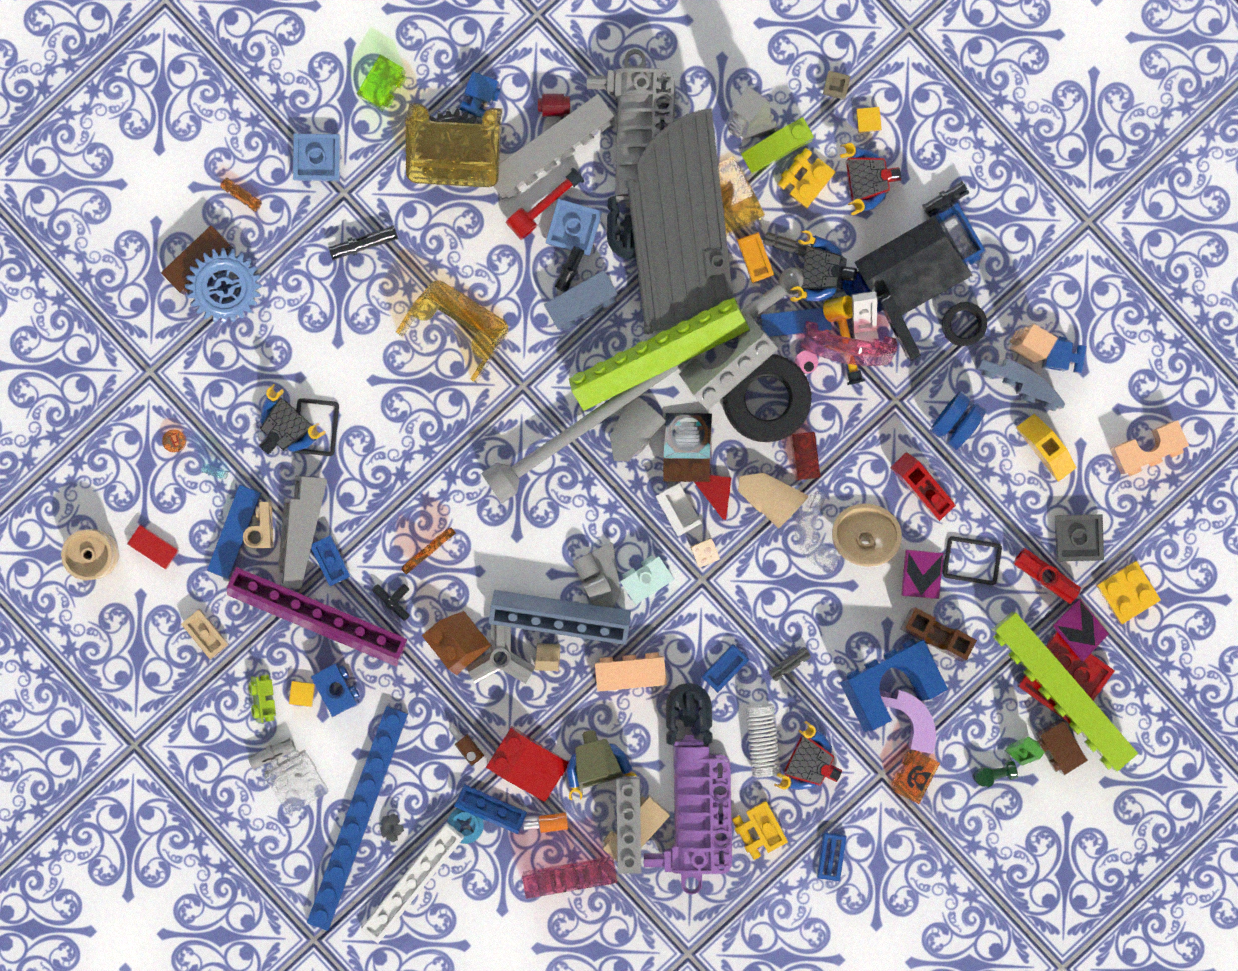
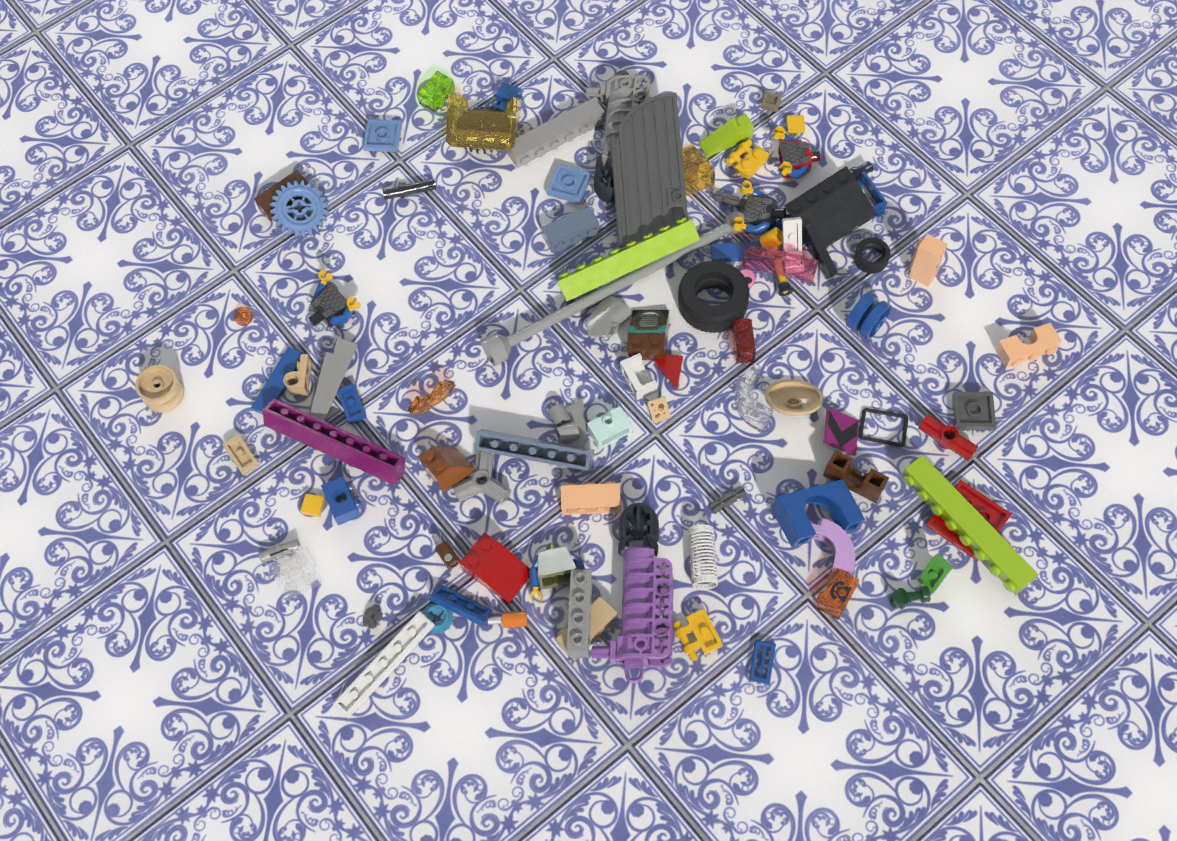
camera: 15 degrees right, 25 degrees down
red tile [127,525,179,569] -> none
clear light blue tile [201,463,229,480] -> none
clear orange axle [220,177,262,212] -> none
lime hinge [248,675,276,723] -> none
black piece [295,398,339,456] -> none
blue plate [307,706,409,931] -> none
black piece [372,584,410,621] -> none
clear yellow windscreen [396,281,509,384] -> none
red piece [505,167,585,240] -> none
clear pink brick [522,856,618,899] -> none
tan plate [535,643,560,671] -> none
dark red brick [538,94,570,117] -> none
black axle [554,246,584,292] -> none
light grey arch [679,313,778,410] -> none
blue tile [701,644,749,693] -> none
light grey wedge [727,86,779,139] -> none
light orange tile [737,232,774,283] -> none
tan panel [738,473,808,529] -> none
torso [774,721,842,790] -> none
red slope [890,452,956,521] -> none
sand blue slope [976,358,1065,411] -> none
yellow slope [1015,414,1076,482] -> none
reddish brown brick [1036,719,1088,775] -> none
blue brick [1041,336,1087,374] -> none
magenta piece [1053,599,1109,661] -> none
yellow plate [1096,561,1161,624] -> none

